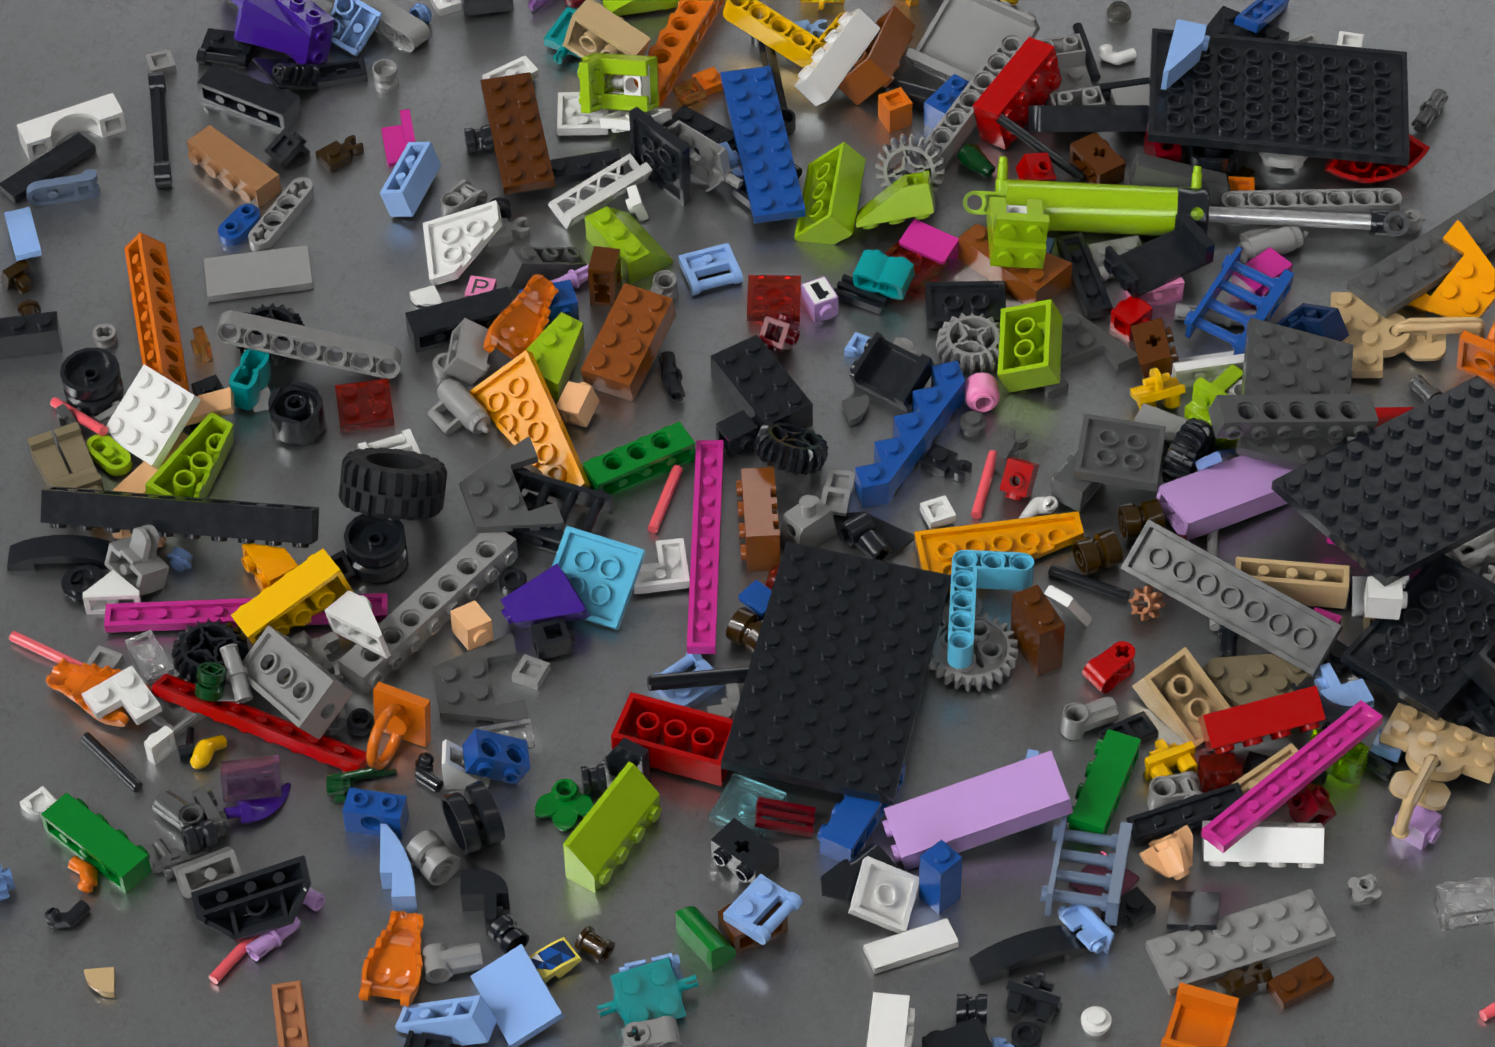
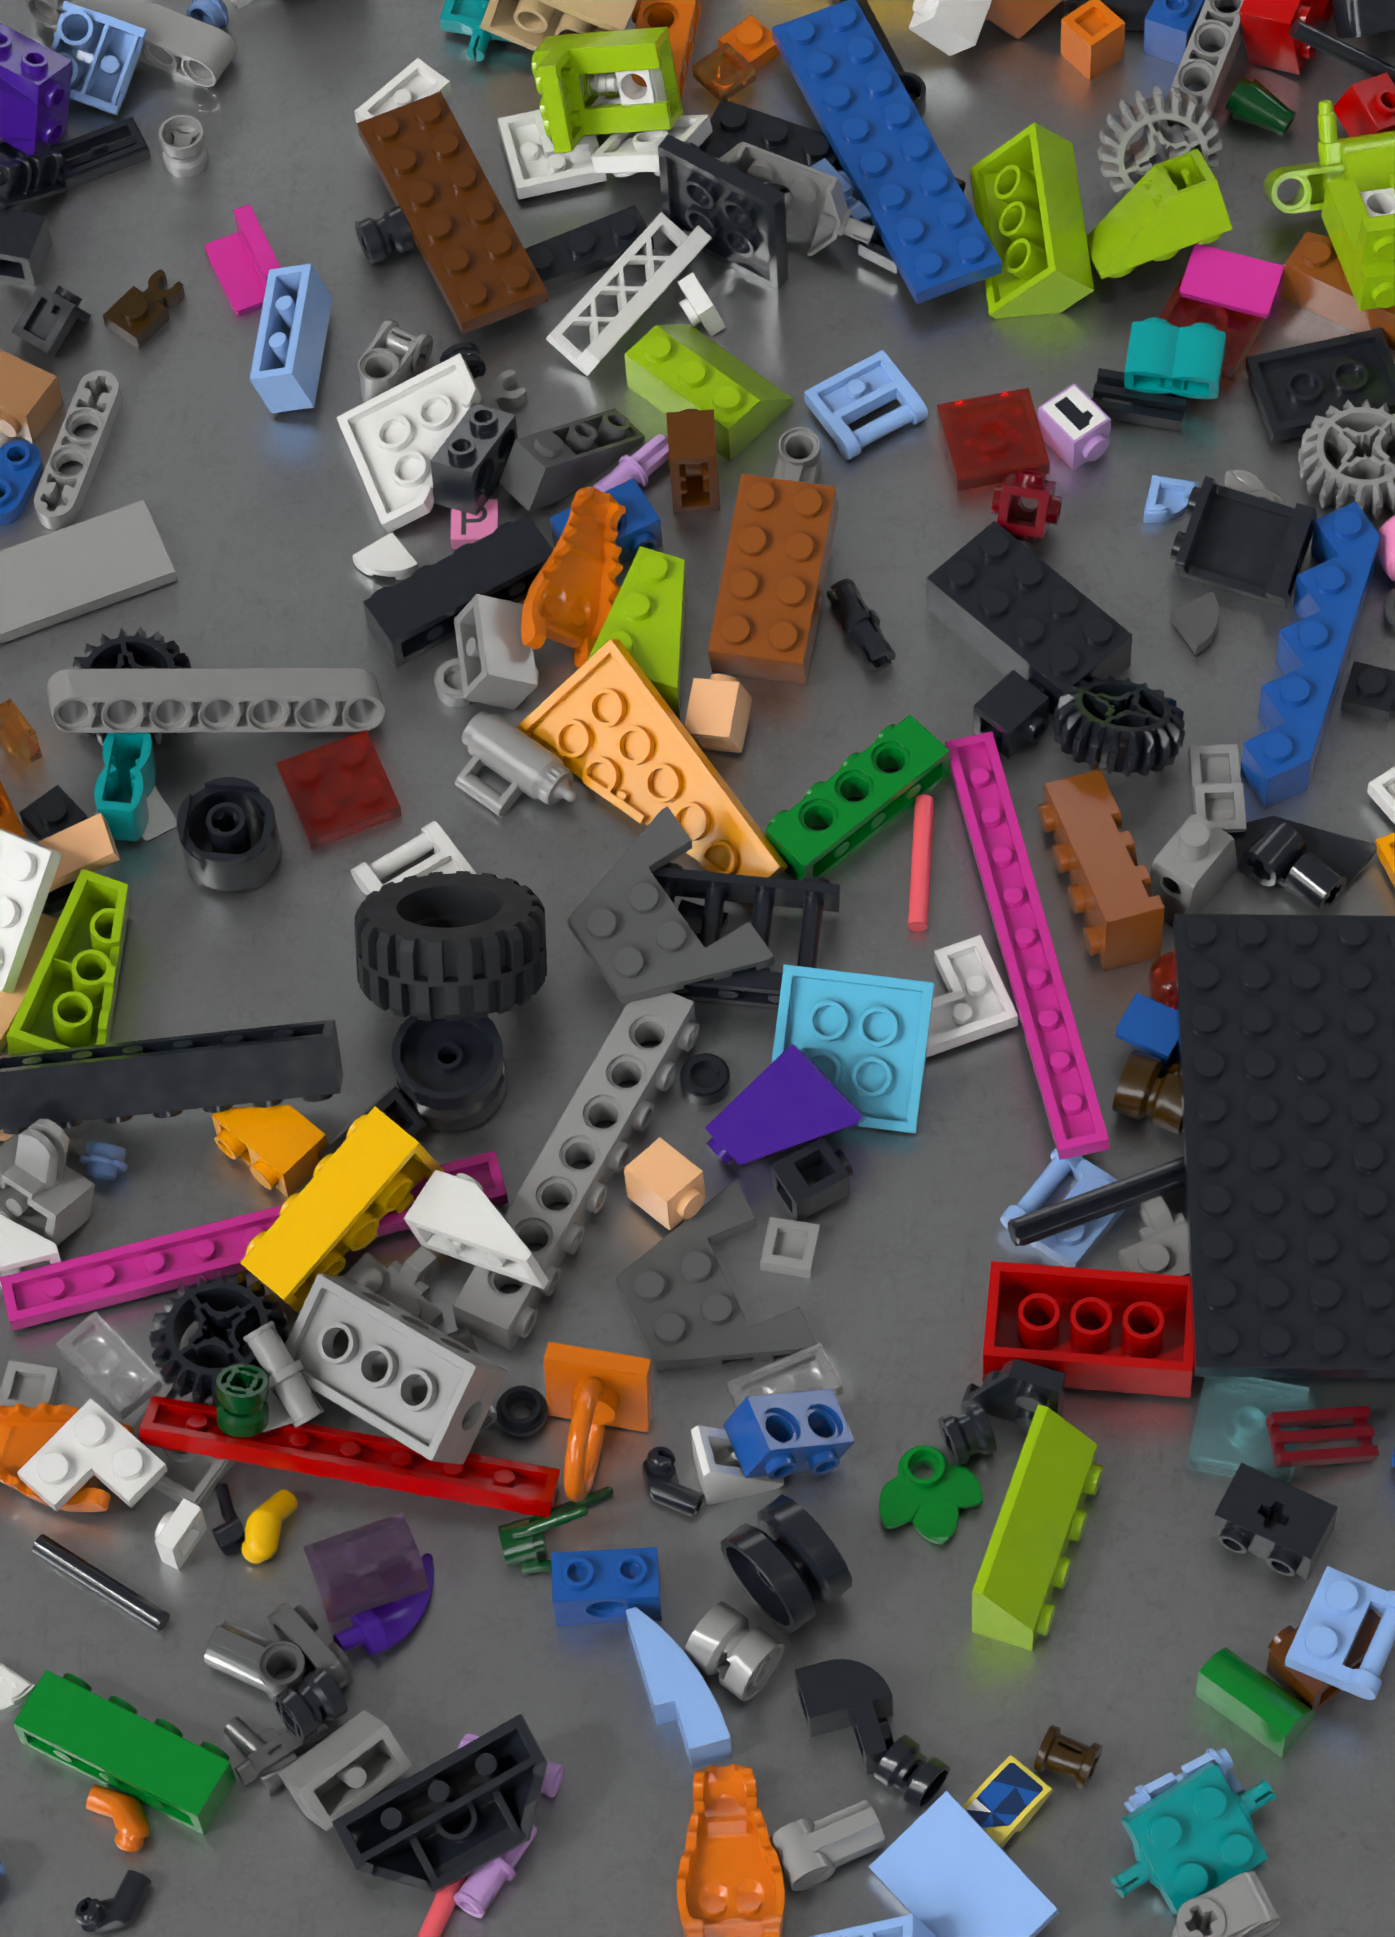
camera: 10 degrees left, 10 degrees up
none -> black brick [430,403,518,516]

